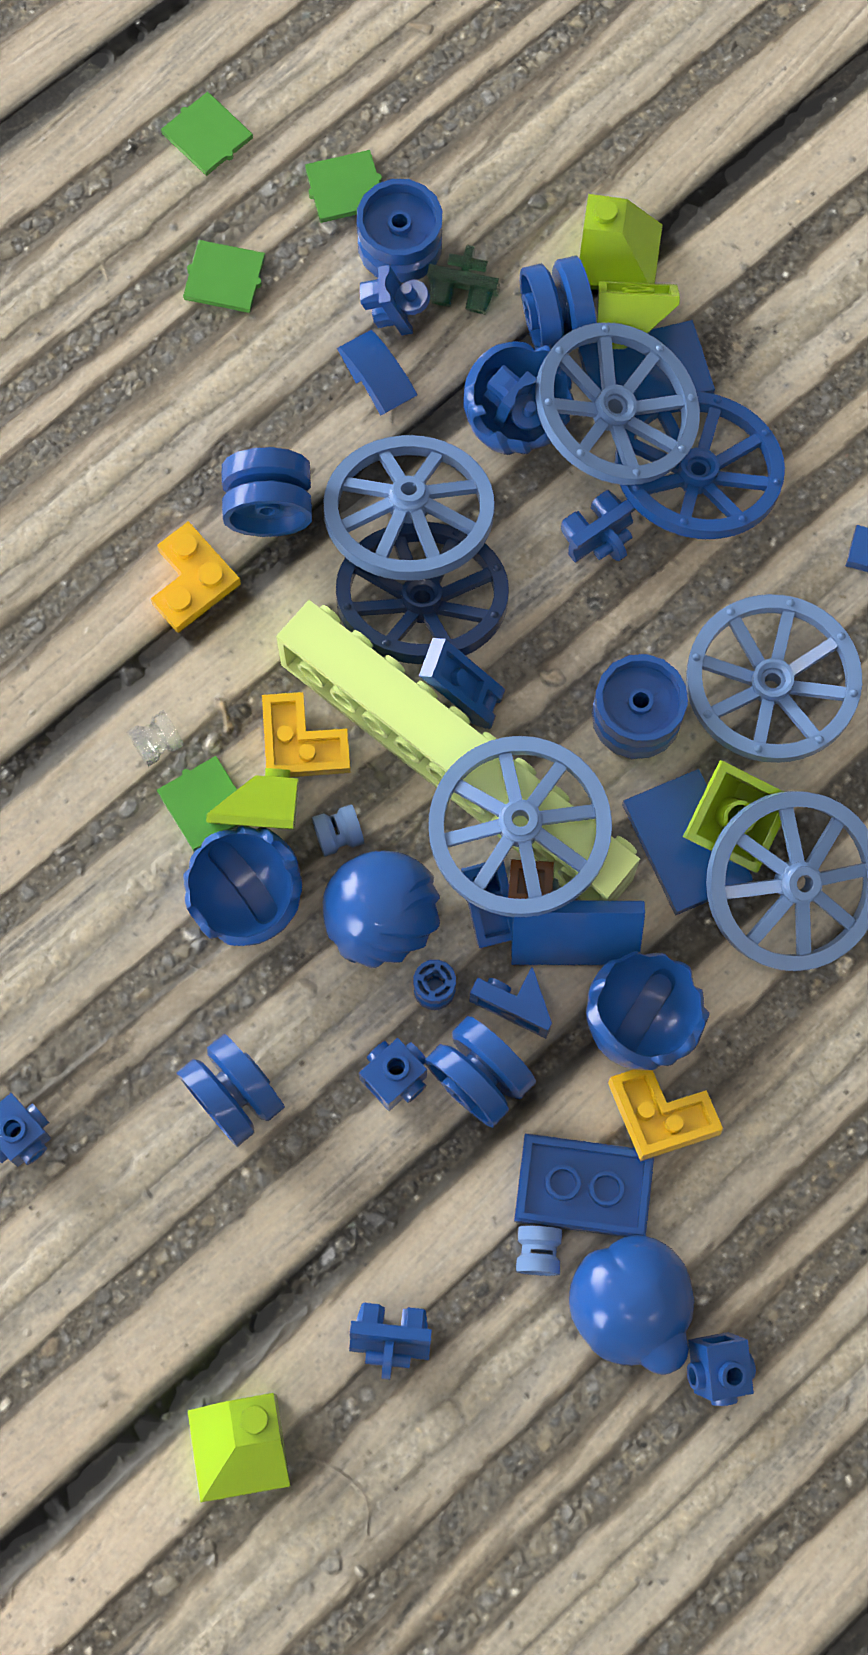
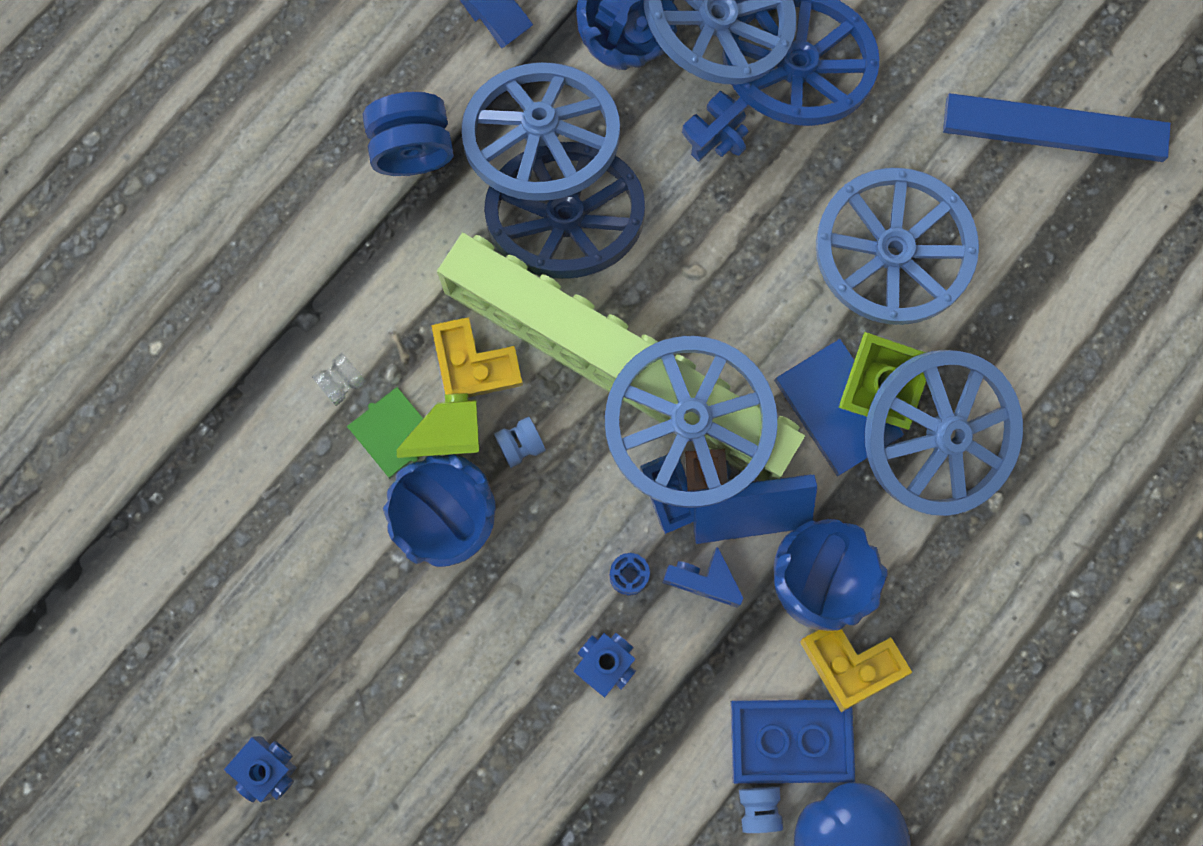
camera: 10 degrees left, 5 degrees up
yellow plate [151,521,241,633] -> none
blue wheel [176,1034,285,1147] -> none
blue piece [323,850,440,968] -> none
blue plate [419,638,505,729] -> none
blue wheel [425,1016,536,1128] -> none
blue wheel [592,654,688,759] -> none

